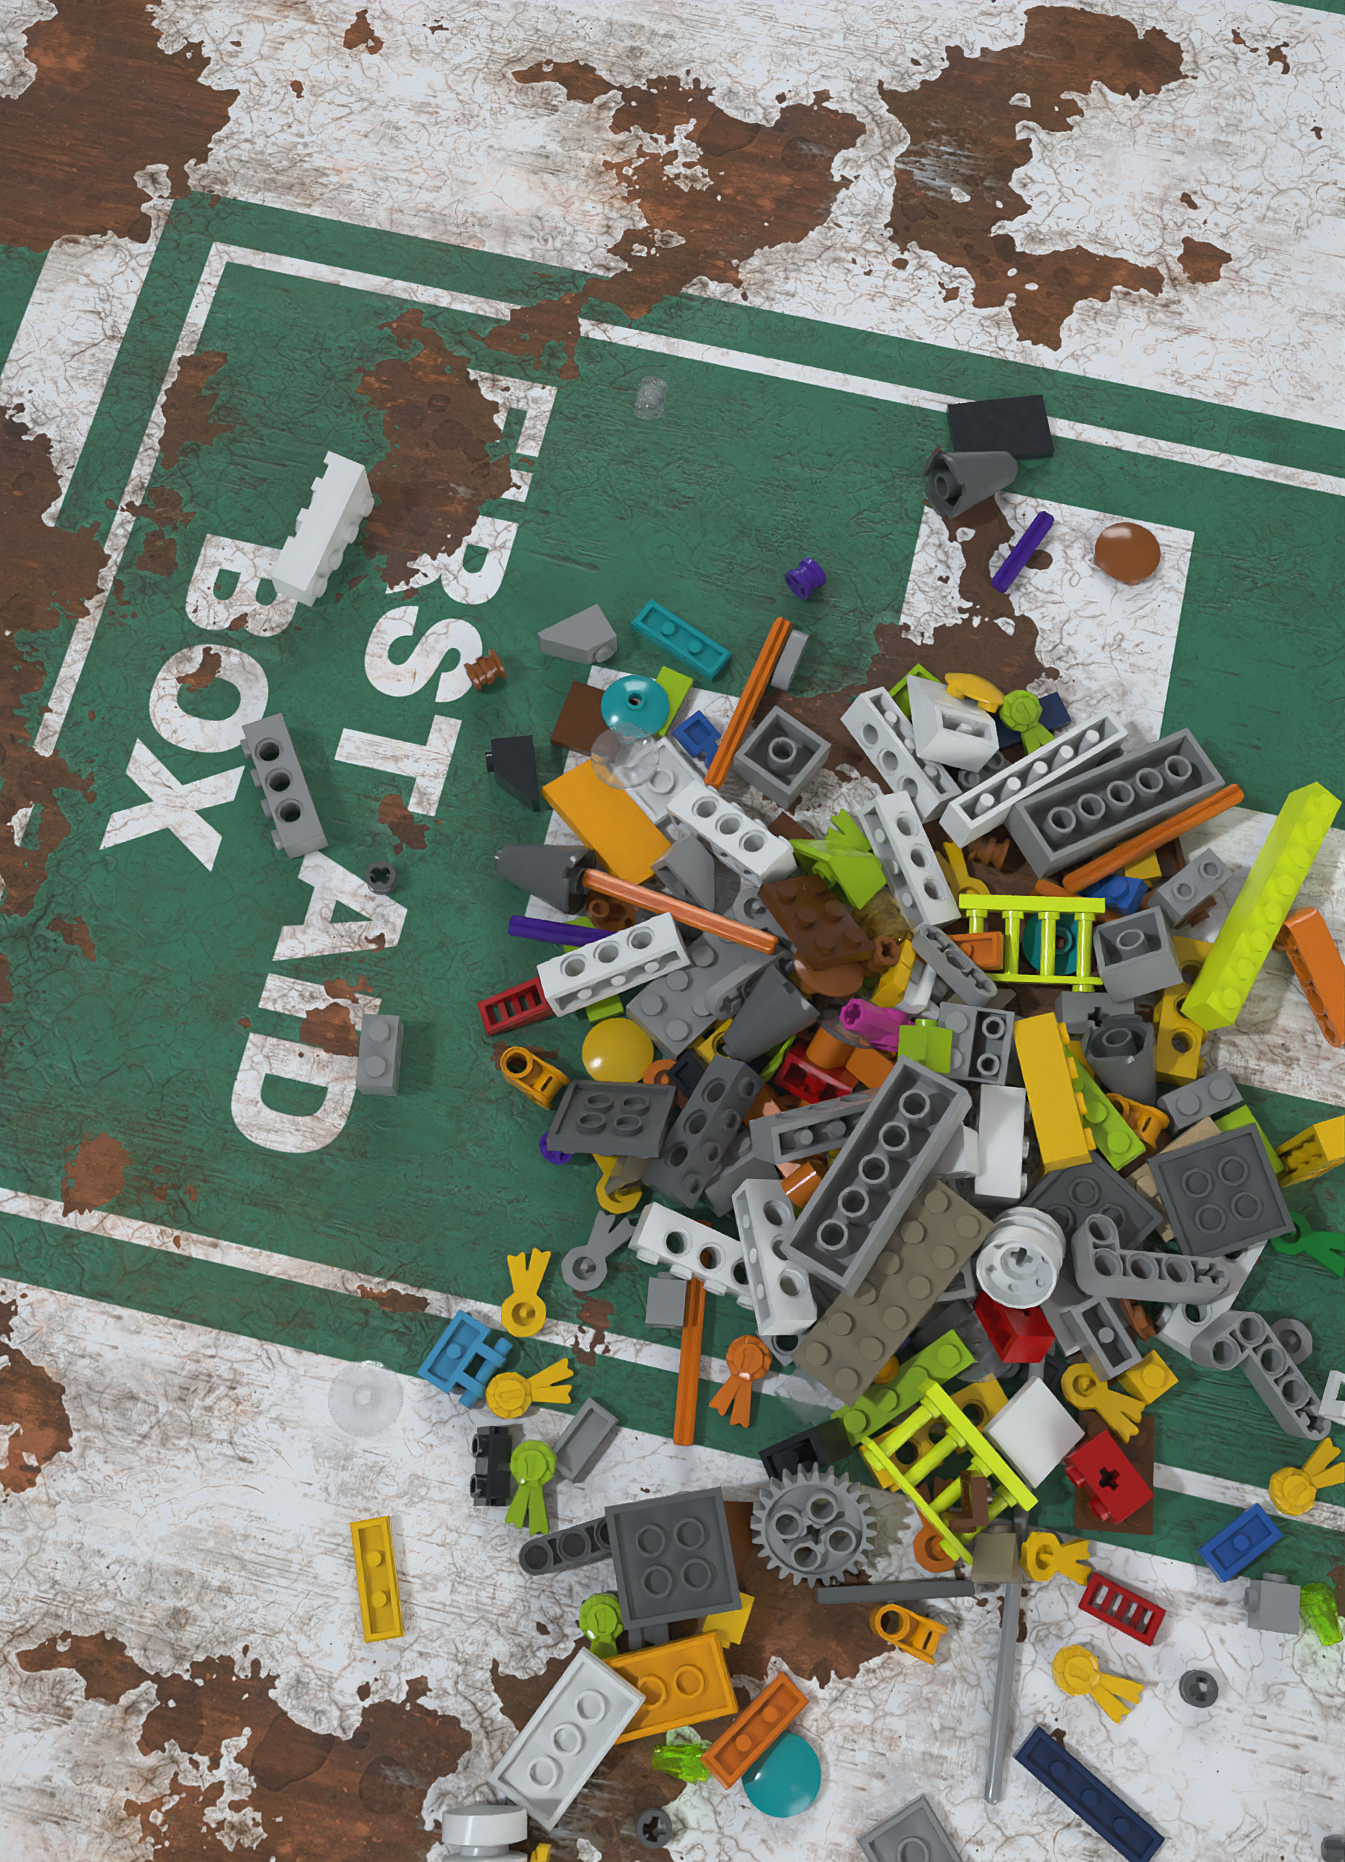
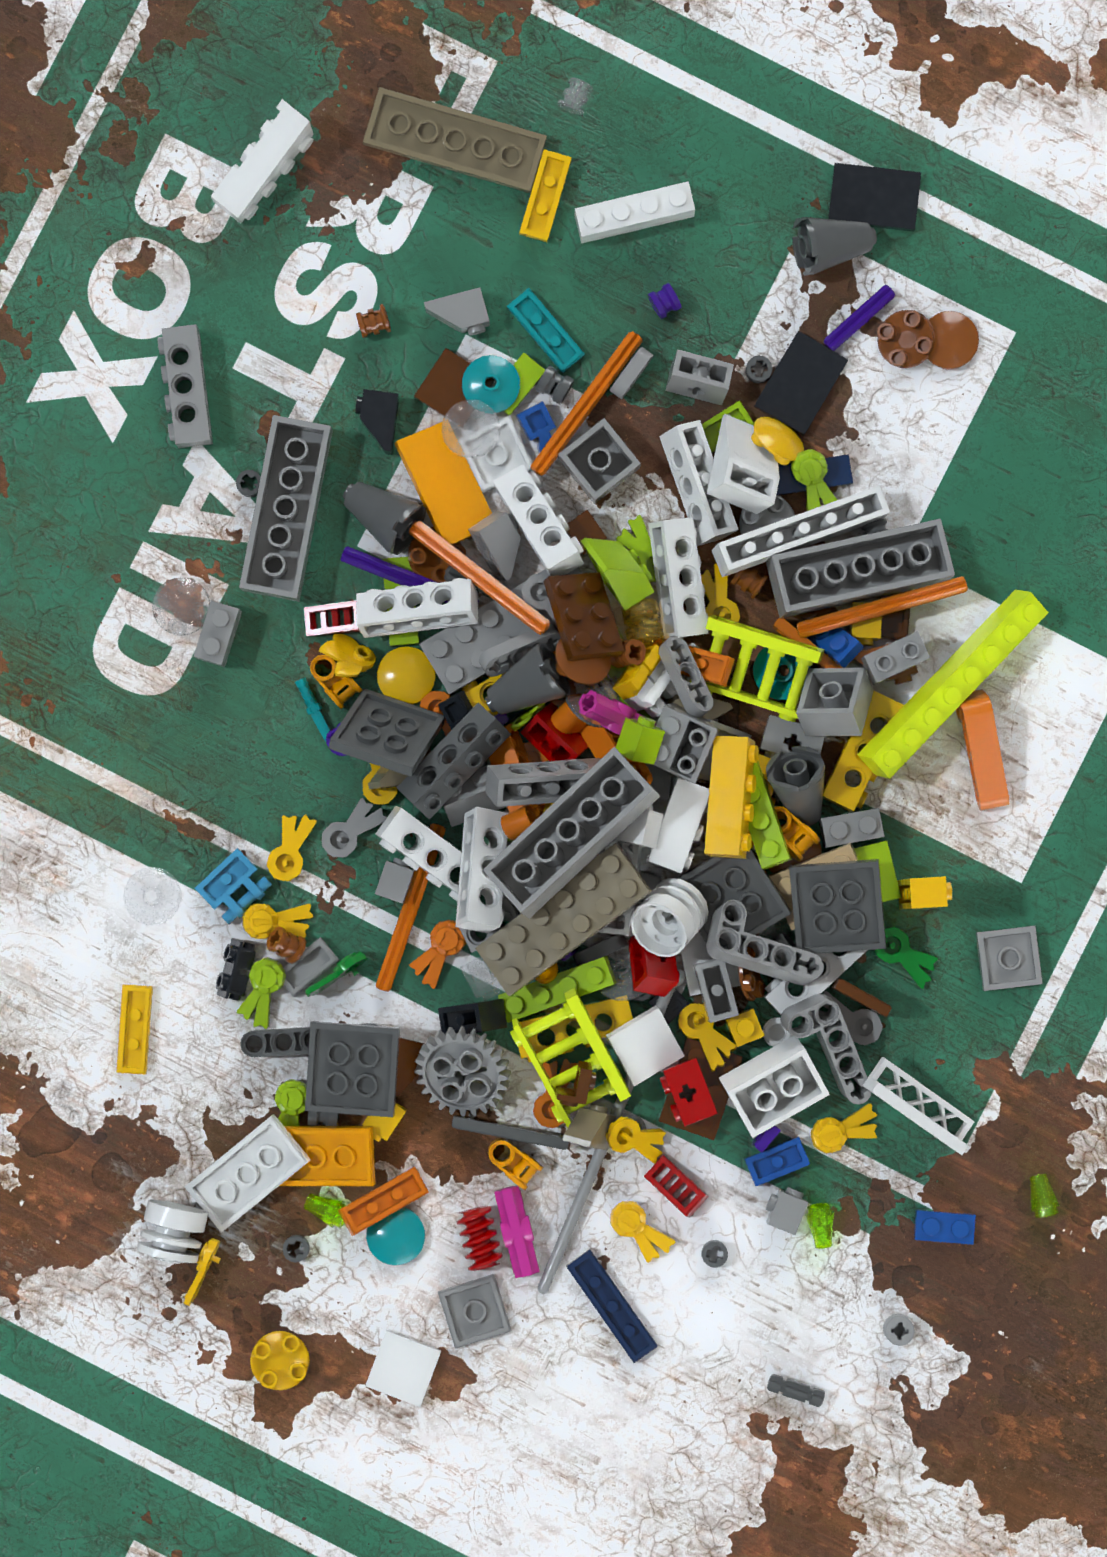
camera: 15 degrees right, 15 degrees up
none -> clear dish [152,577,210,636]
none -> light grey brick [239,415,333,602]
none -> dark orange bush [266,926,306,964]
none -> teal piece [295,677,330,742]
none -> green piece [305,951,368,997]
none -> yellow plate [319,634,376,677]
none -> dark tan plate [363,87,547,193]
none -> red piece [456,1206,503,1271]
none -> dark pink piece [494,1185,540,1278]
none -> yellow plate [519,149,572,242]
none -> dark grey wheel [535,365,575,405]
none -> white brick [574,181,695,244]
none -> light grey brick [665,349,734,406]
none -> white brick [719,1036,830,1138]
none -> dark grey bush [745,355,772,384]
none -> dark purple tile [752,1126,781,1153]
none -> black tile [754,331,848,436]
none -> white tile [762,1017,792,1047]
none -> reddish brown tile [830,978,892,1017]
none -> dark orange dish [877,310,935,368]

